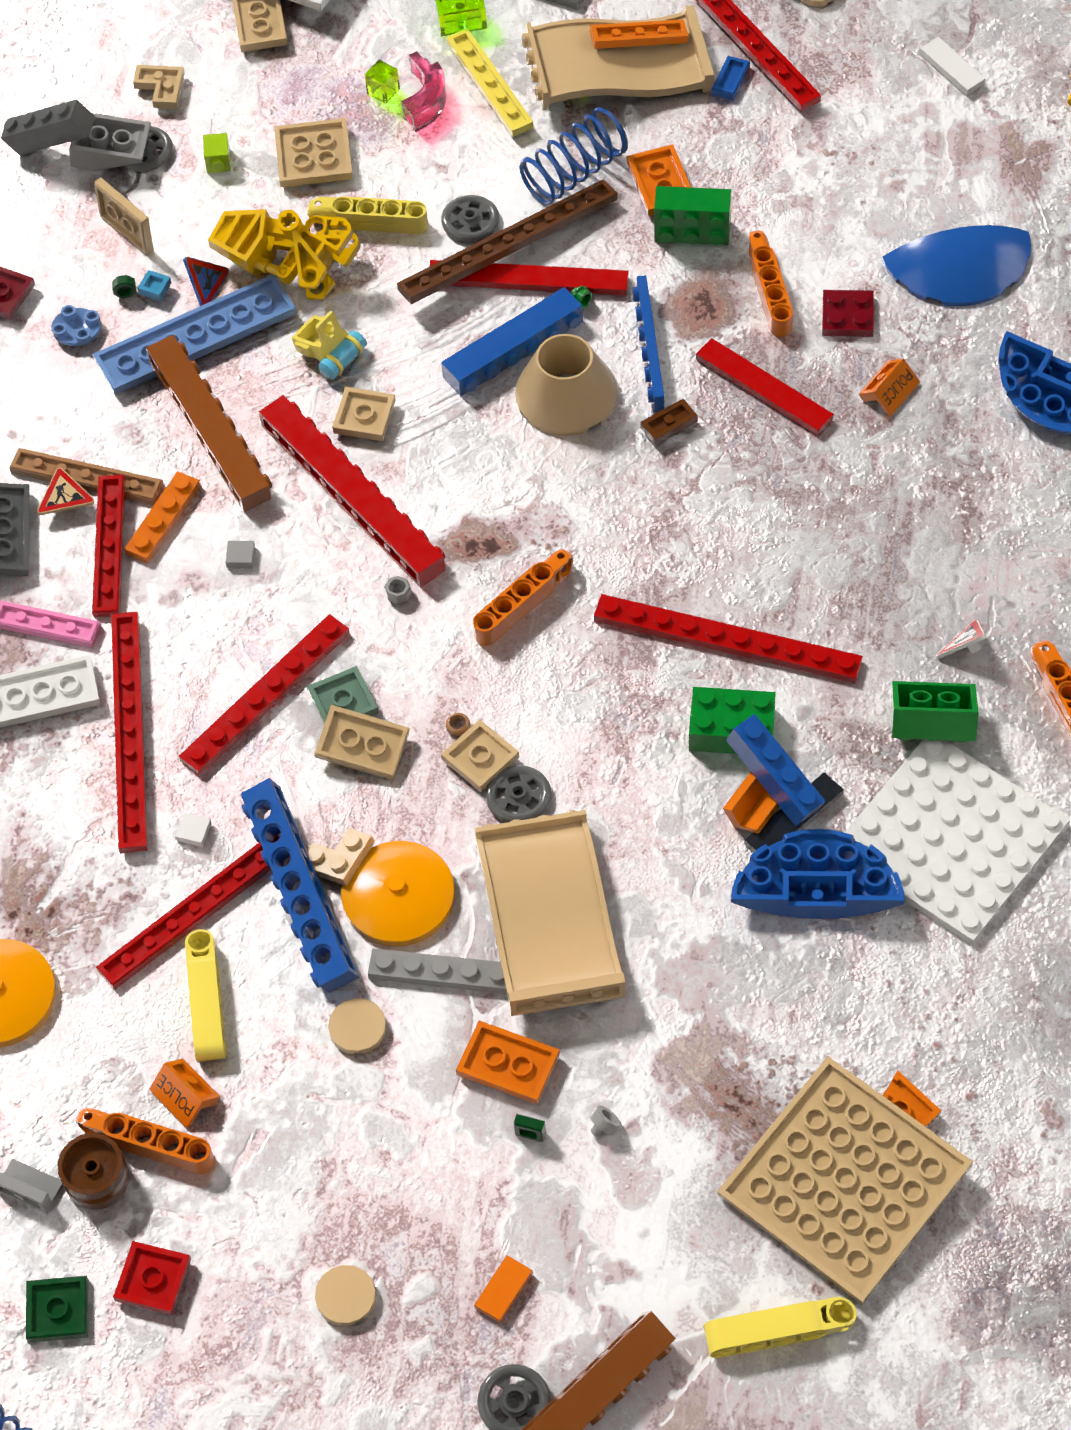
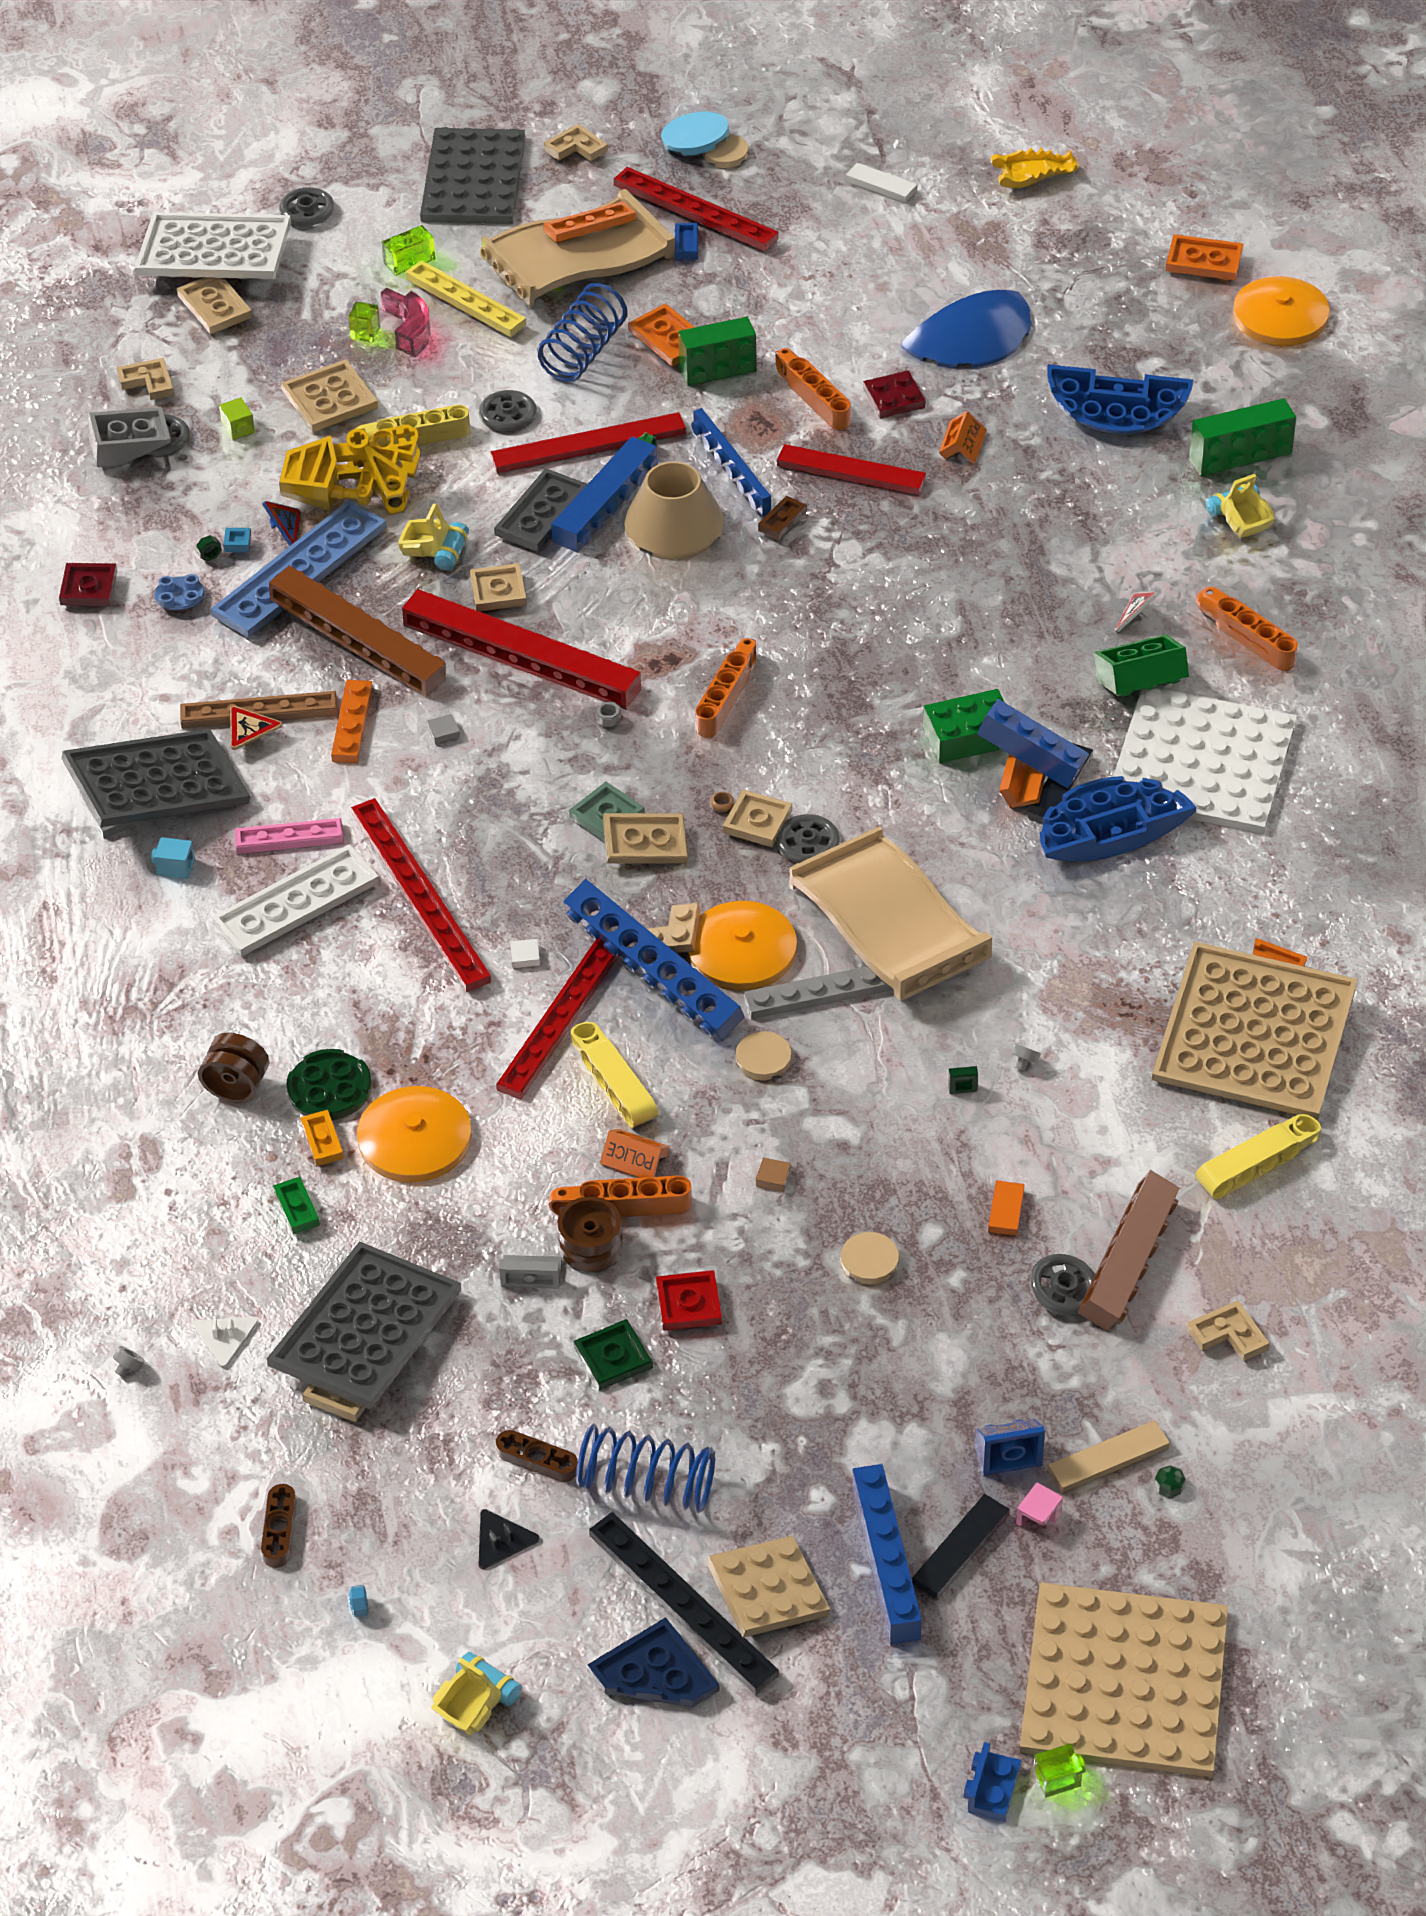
camera: 25 degrees left, 10 degrees down
dark grey brick [1,99,96,155] -> none
red tile [92,475,126,617] -> none
tan tile [94,178,154,255] -> none
red plate [179,614,350,777] -> none
reddish brown plate [397,179,618,305] -> none
orange plate [456,1020,560,1105] -> none
red plate [594,594,862,683] -> none
none -> dark grey plate [494,468,587,552]
none -> medium nougat tile [756,1157,791,1192]

